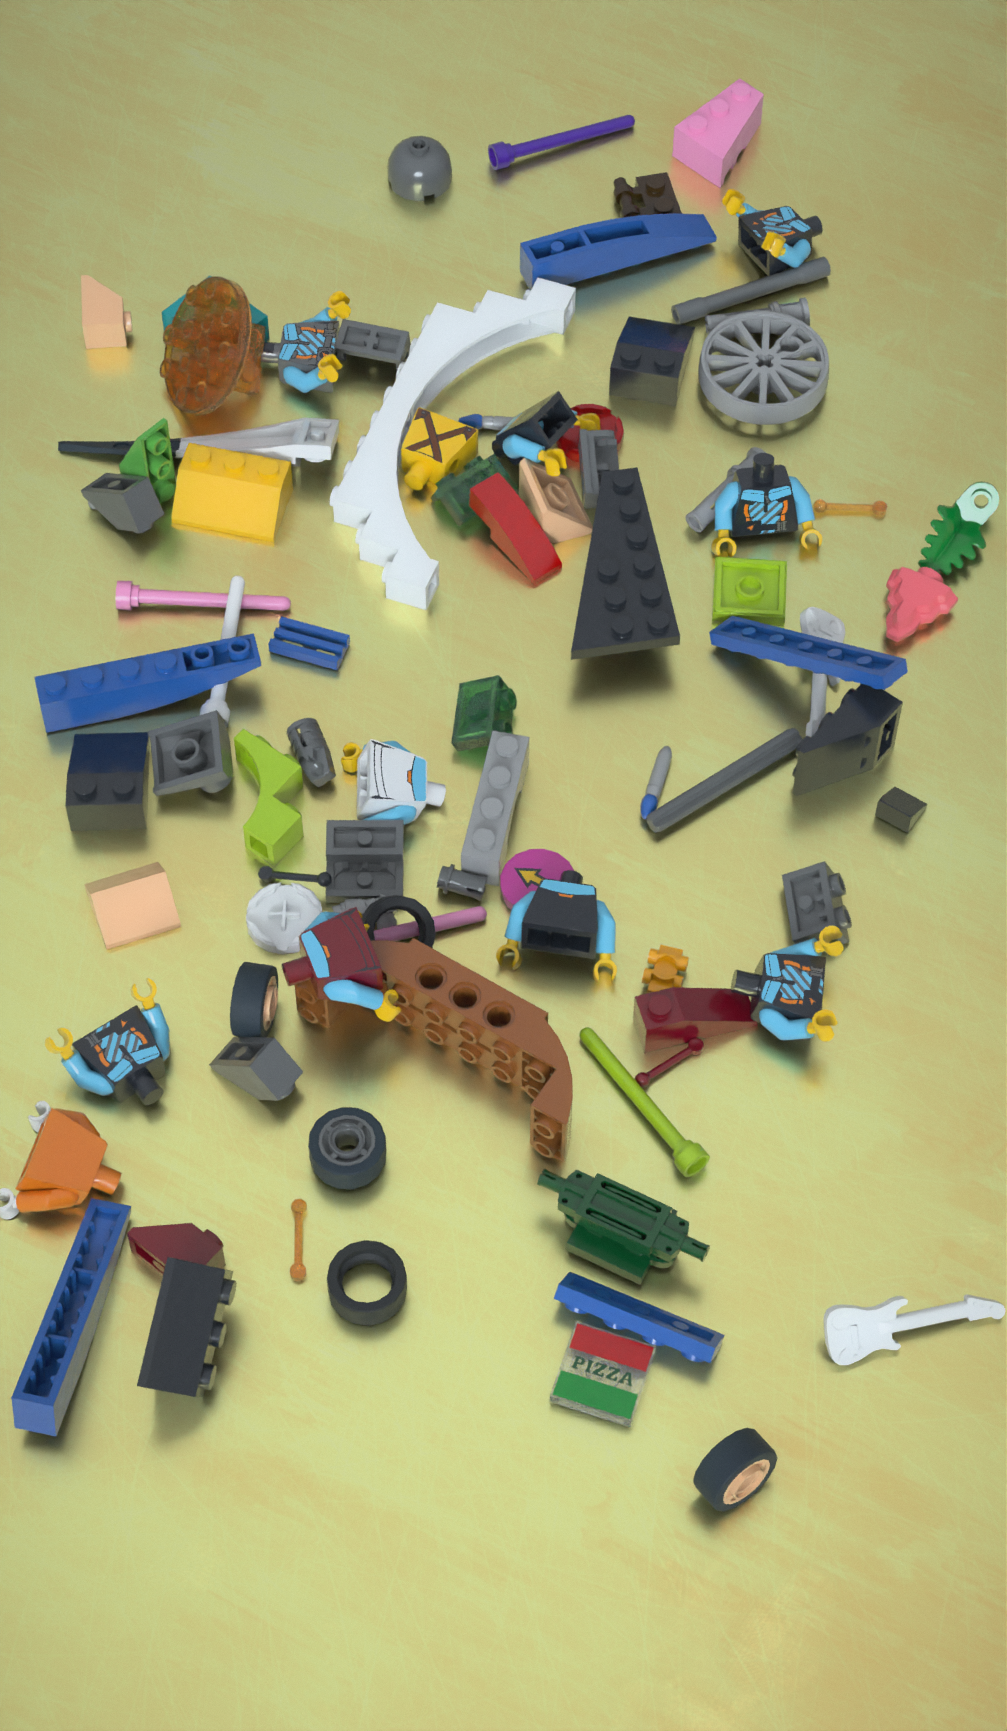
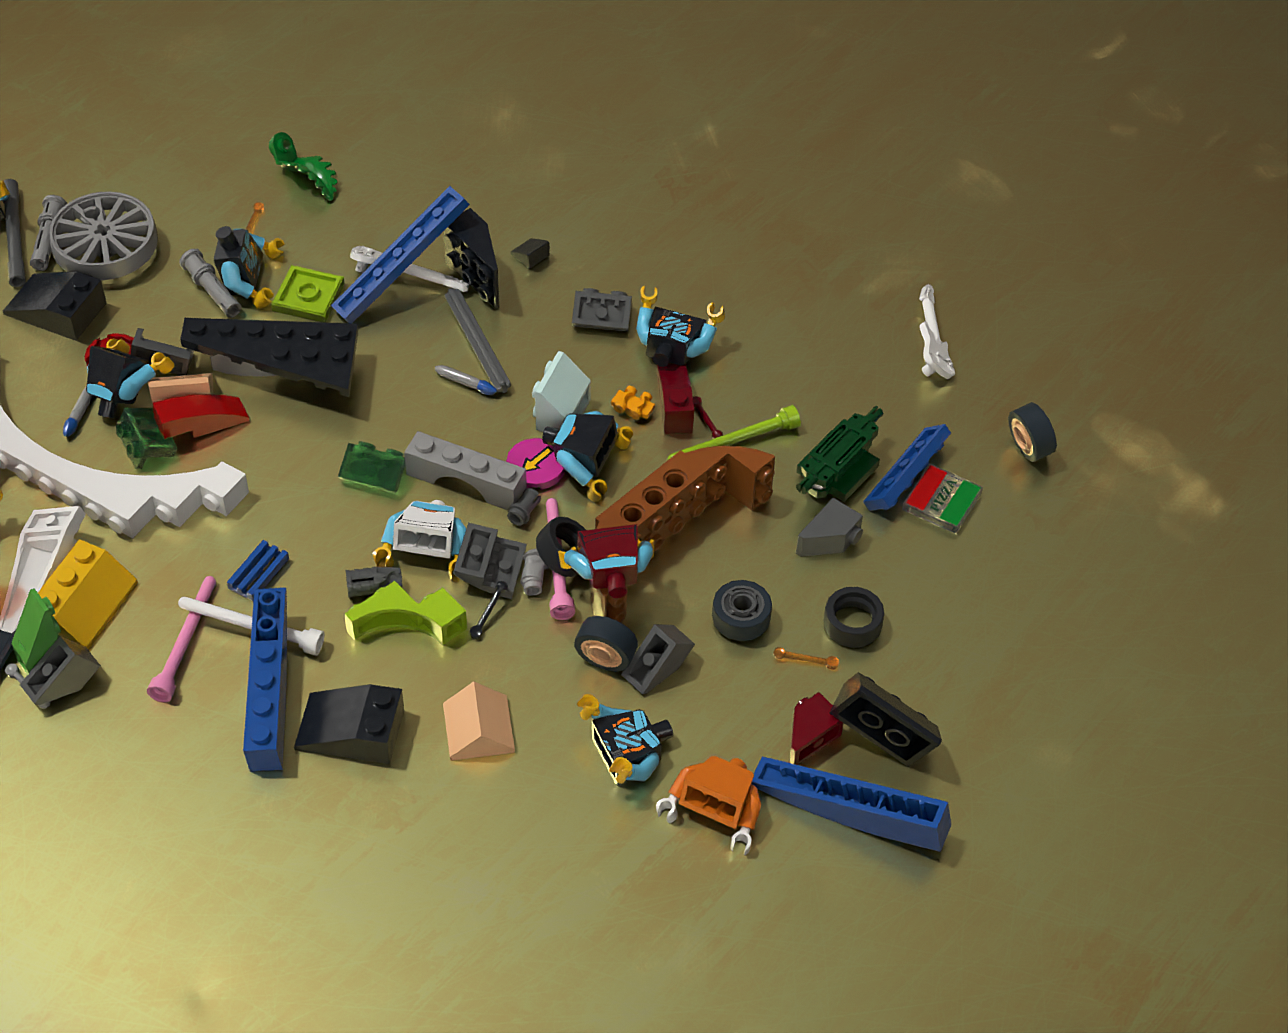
camera: 80 degrees left, 5 degrees down
dark grey slope [148,710,233,796] -> none
white tile [246,882,322,954] -> none
yellow torso [401,407,478,490] -> none
coral rock [886,567,958,642] -> none
none -> light aqua slope [532,351,591,432]
none -> dark grey slope [796,498,863,557]

